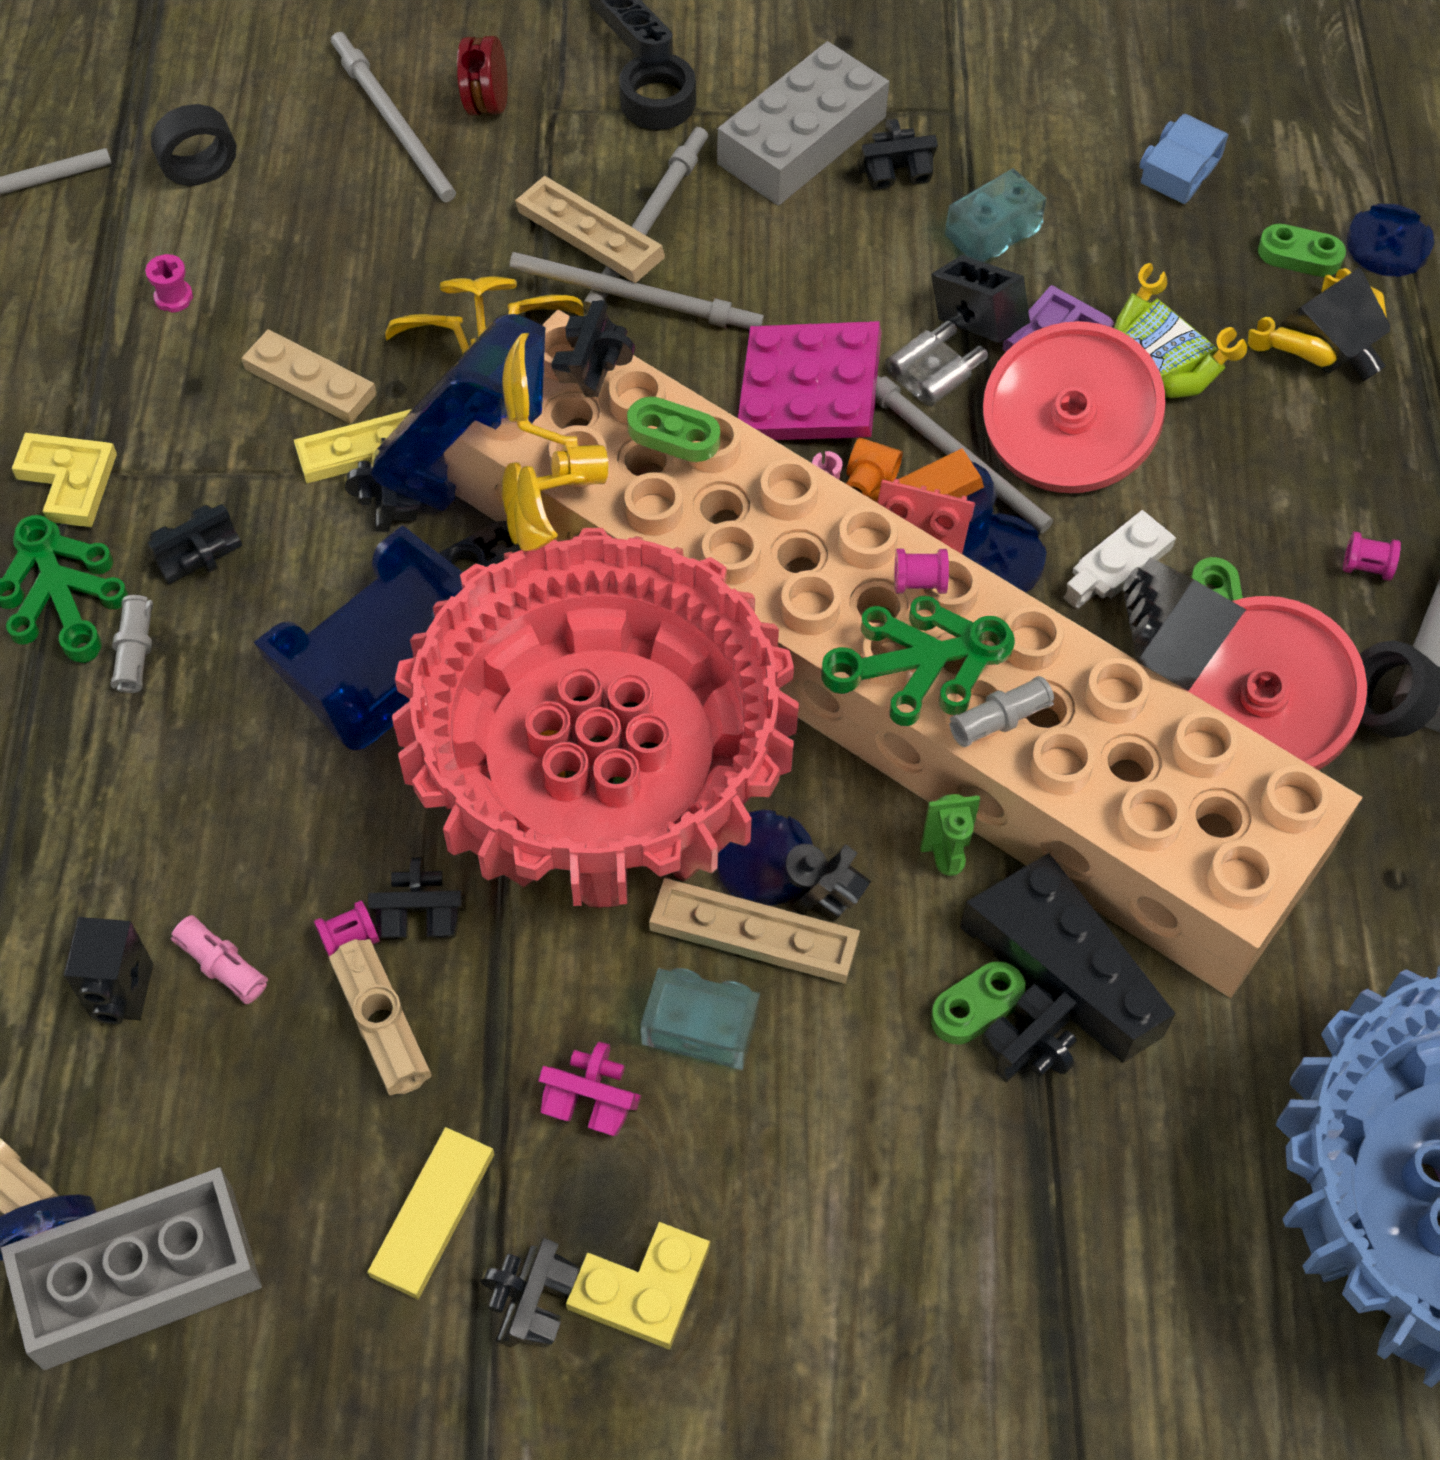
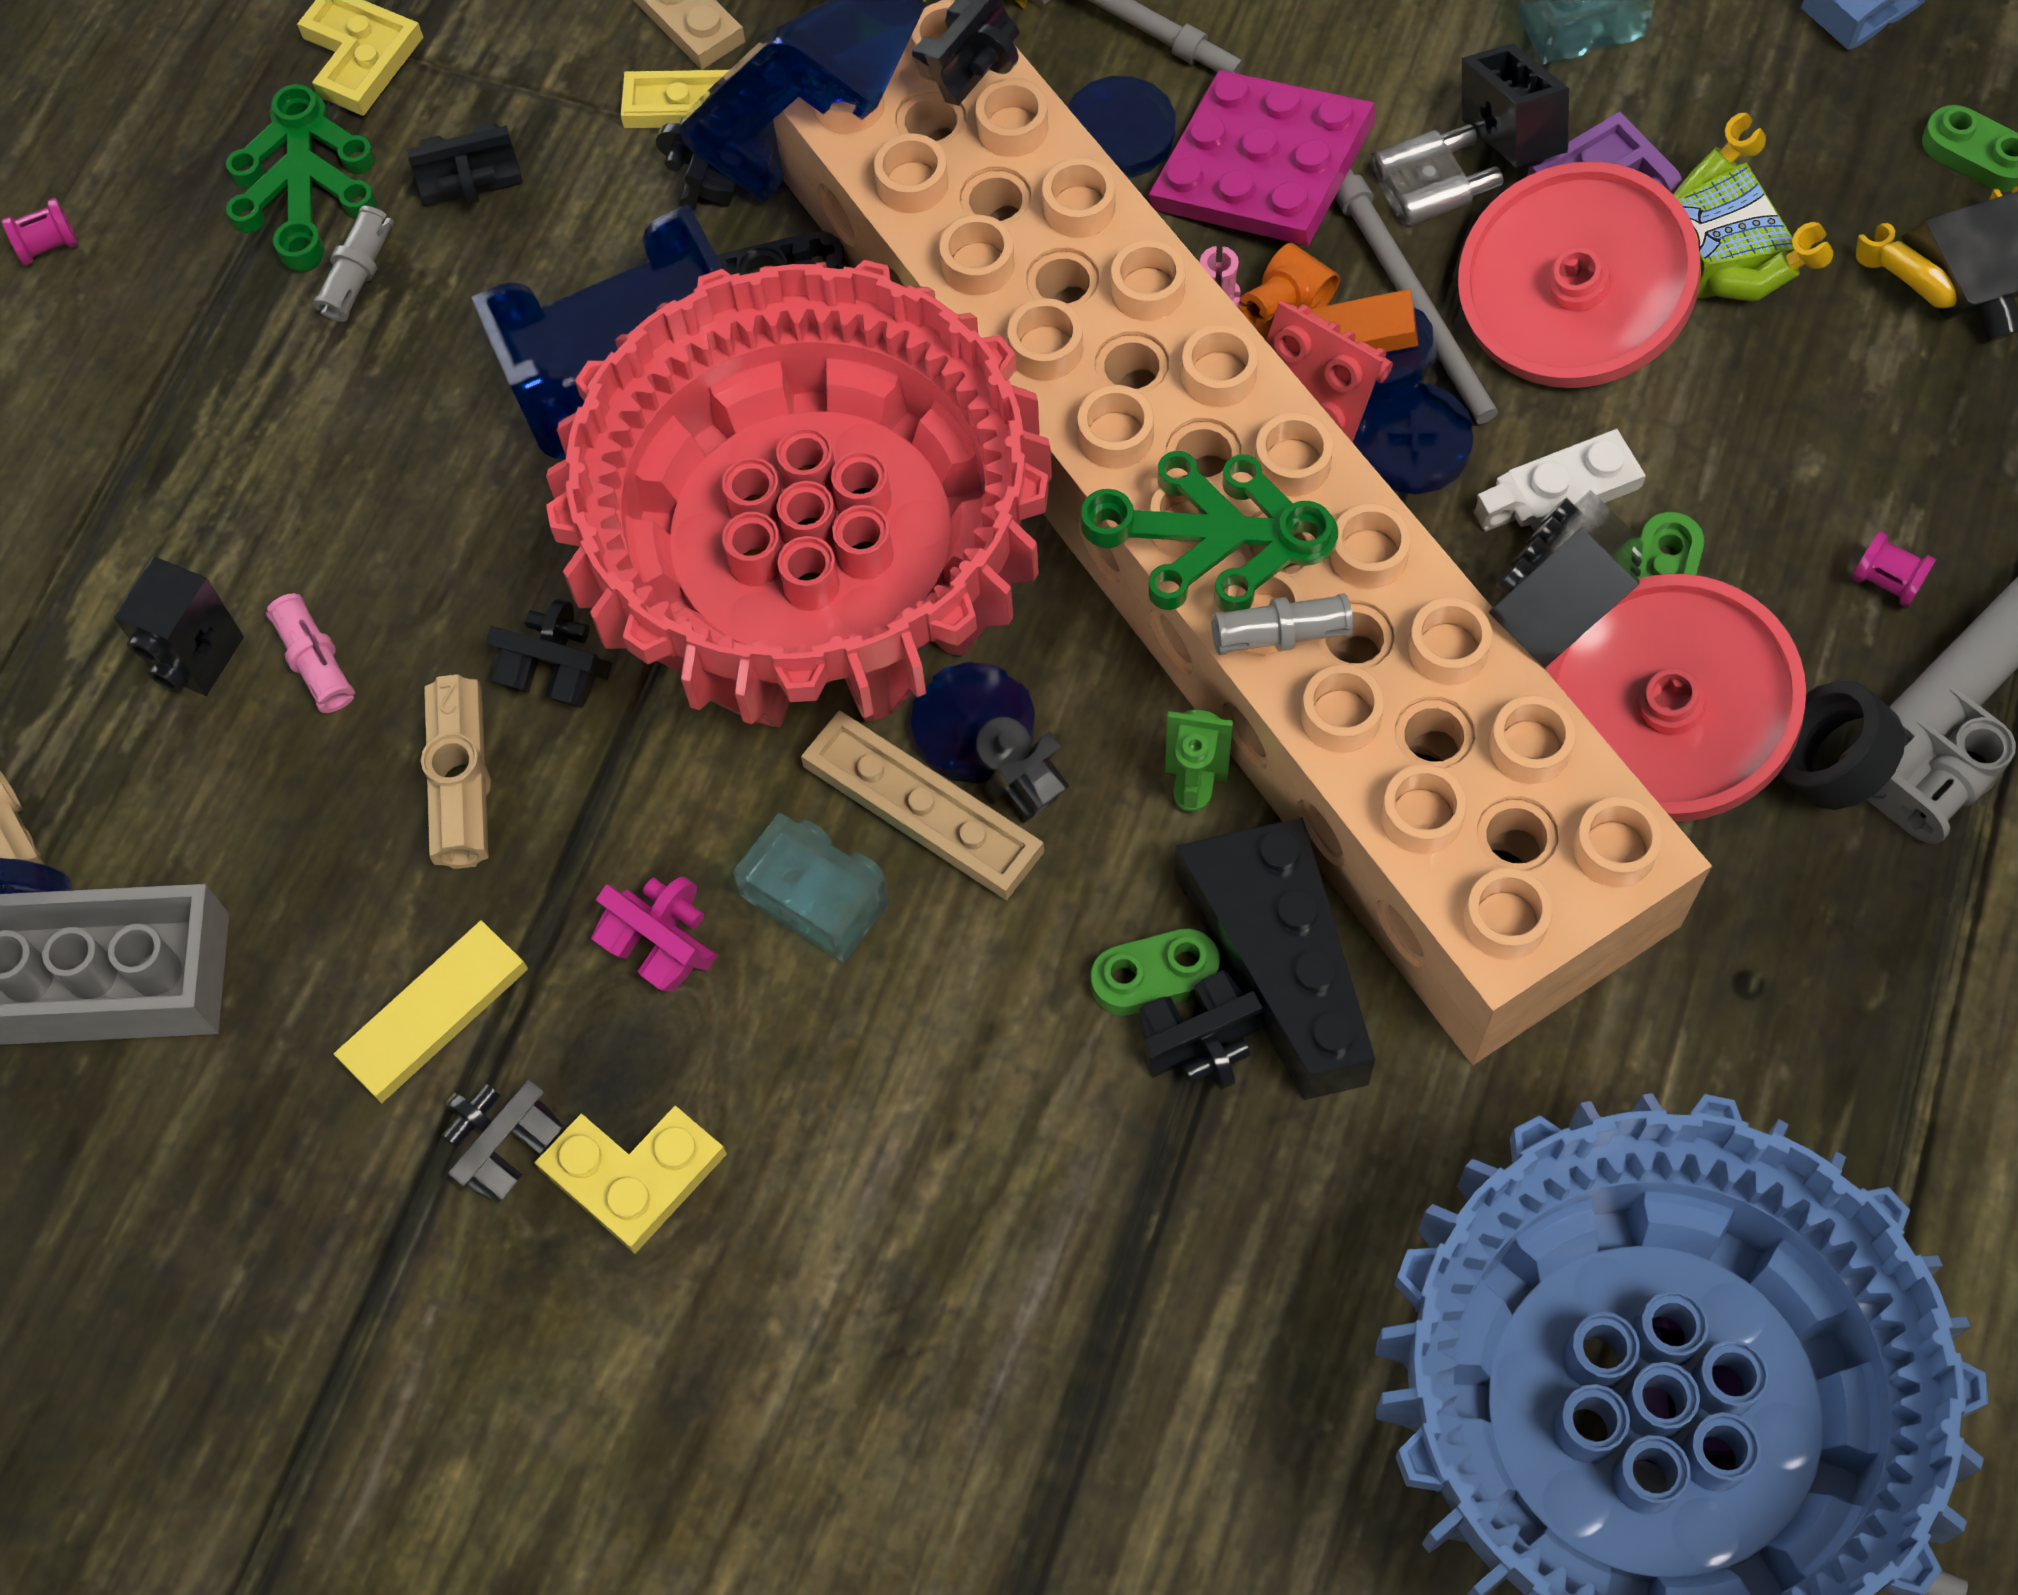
camera: 25 degrees right, 5 degrees up
dark pink bush [314,900,379,956] -> none
yellow plant [502,333,608,551] -> none
bright green plate [627,397,720,462] -> none
dark pink bush [894,548,949,594] -> none
none -> clear blue tile [1068,76,1176,178]

